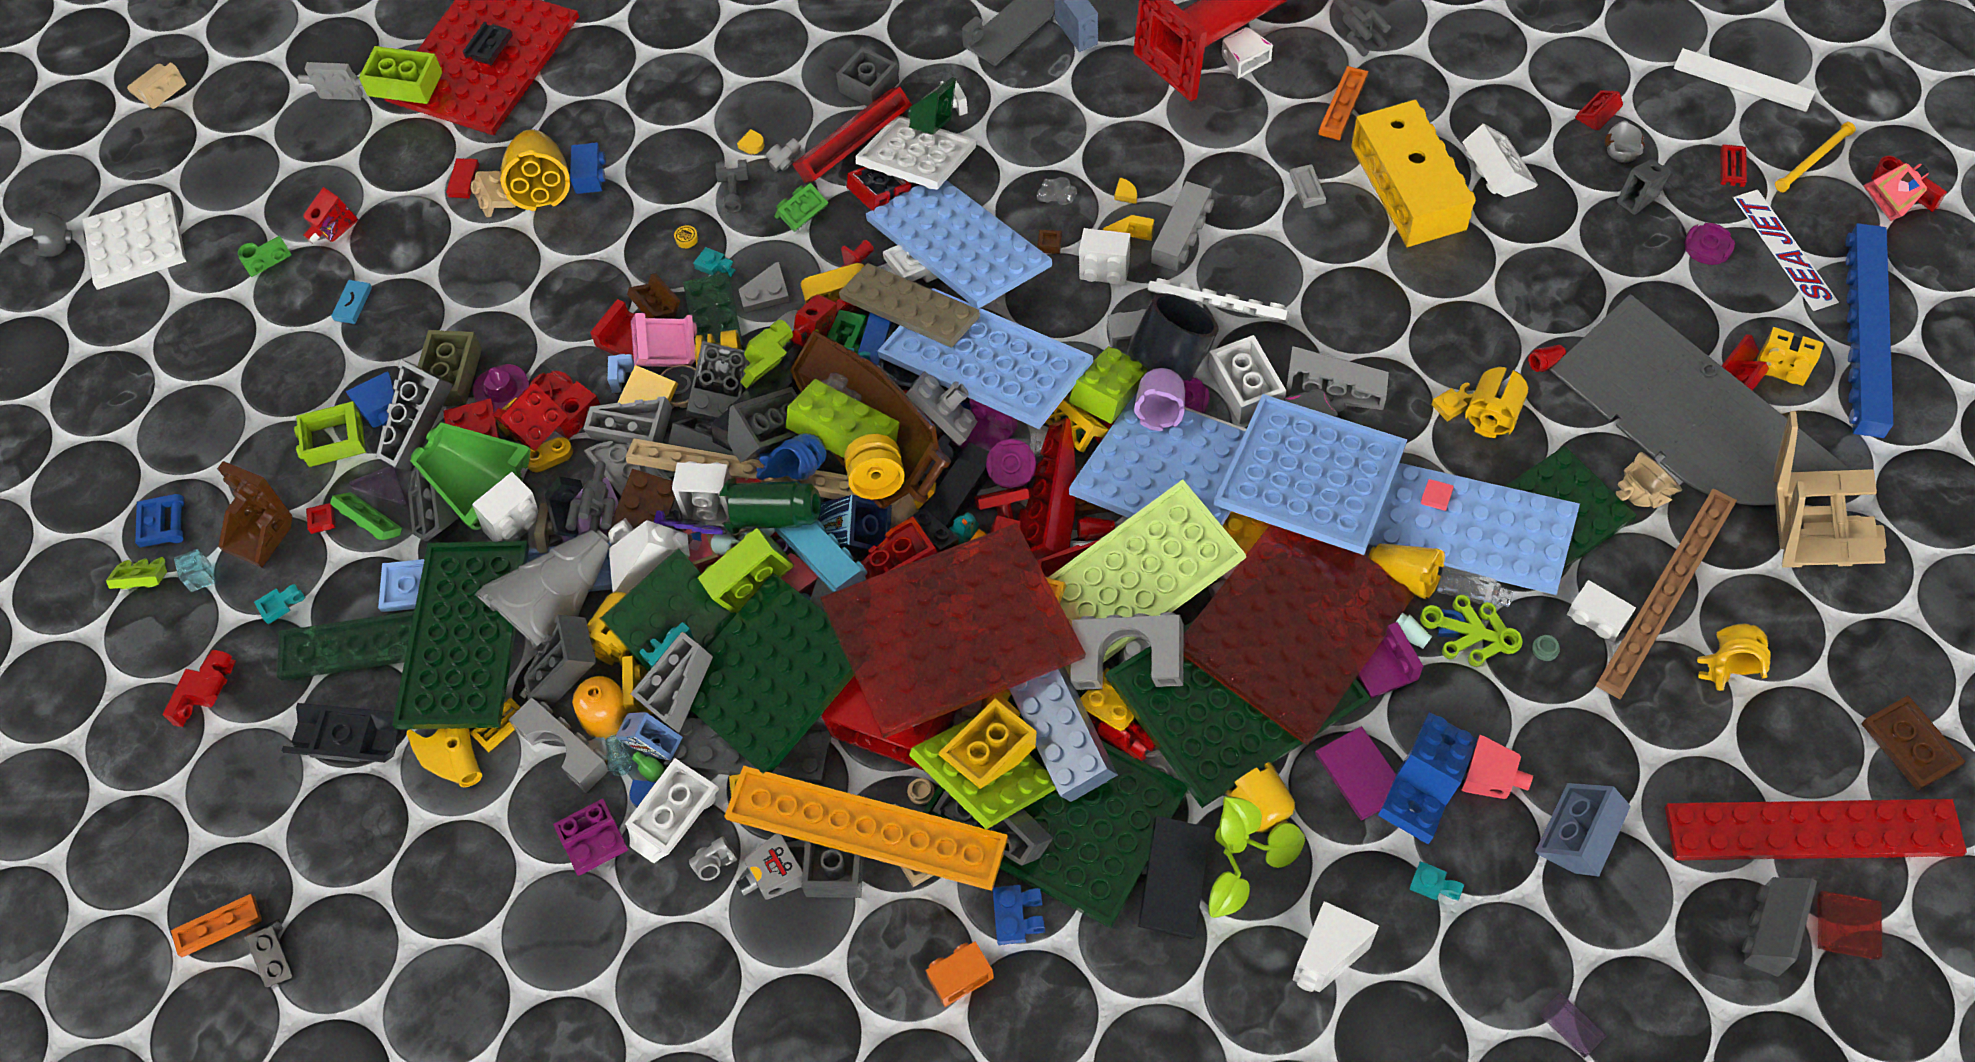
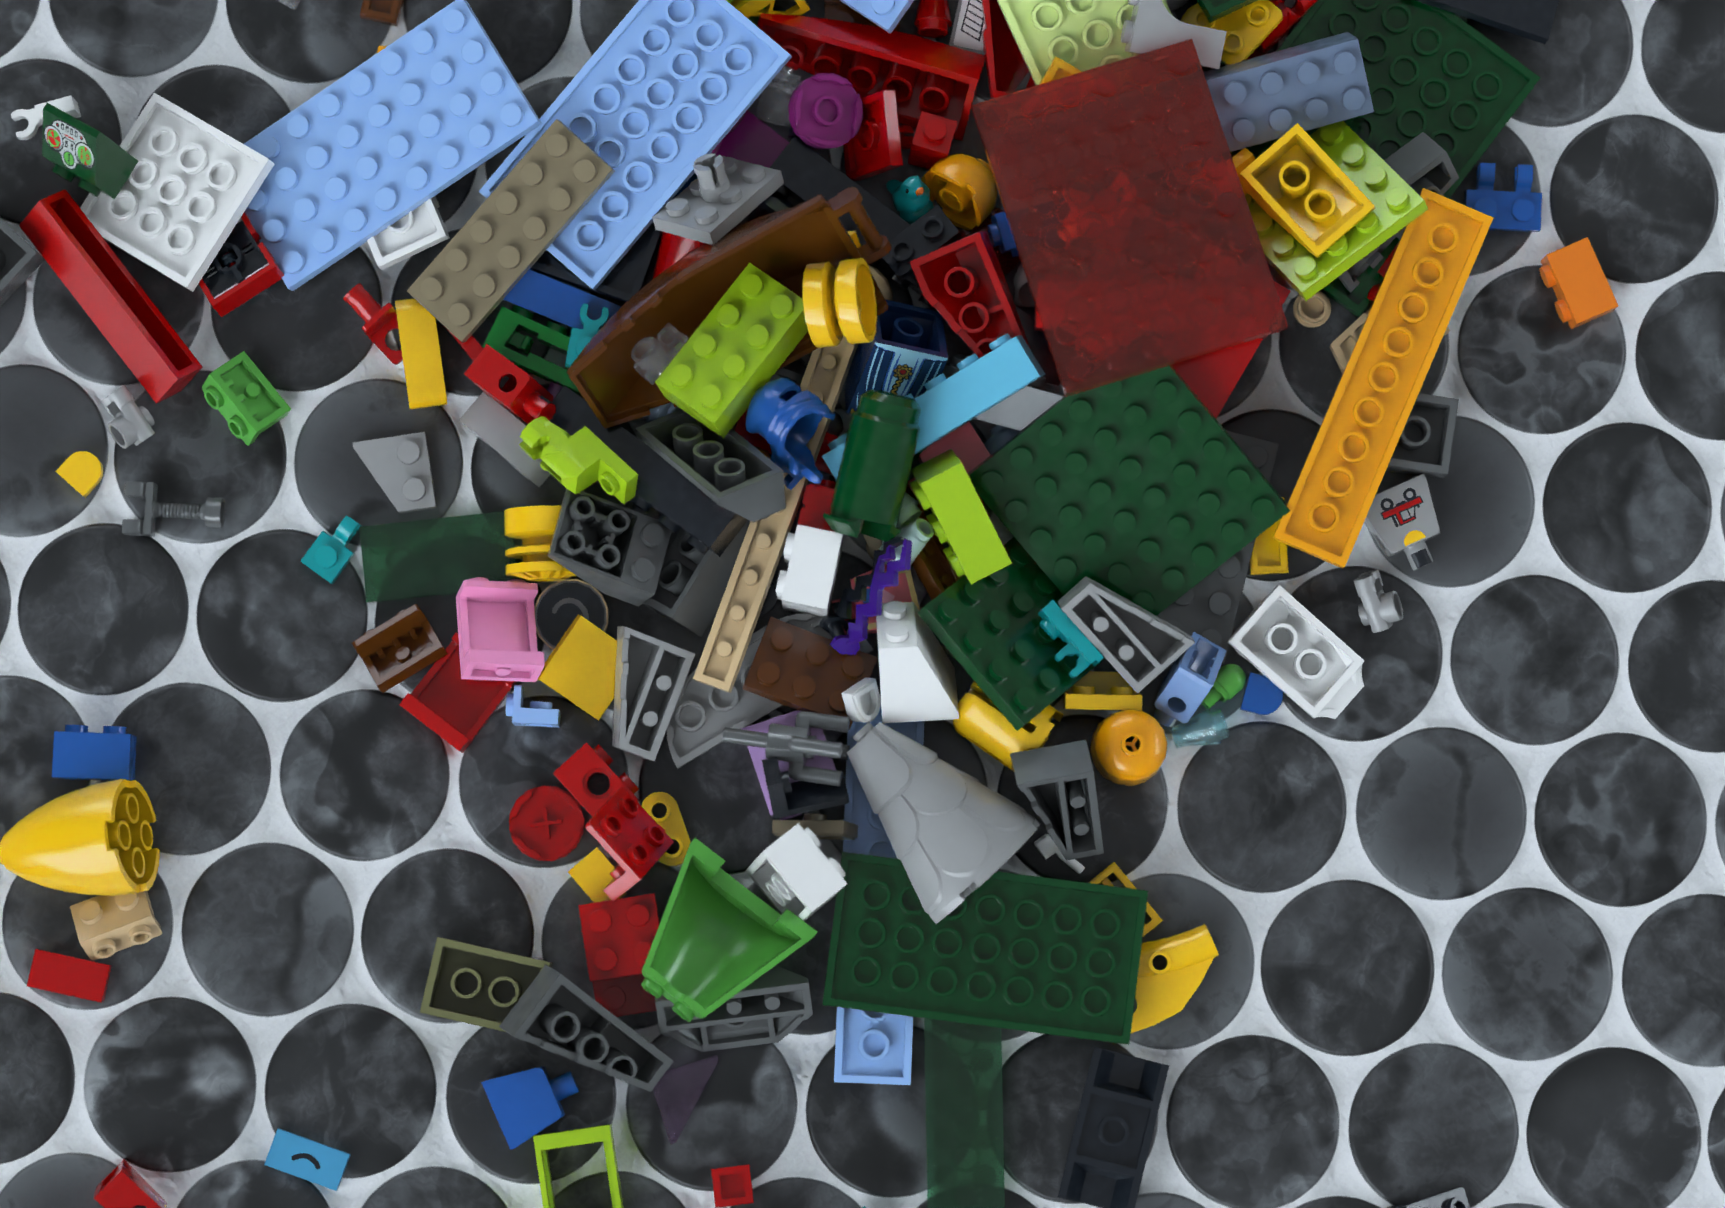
camera: 90 degrees left, 25 degrees up
bright green plate [330,492,402,540] -> none
magenta hat [473,364,529,411] -> none
light grey arch [508,697,609,793] -> none
magenta brick [553,798,628,876] -> none
yellow tile [674,226,698,248] -> none

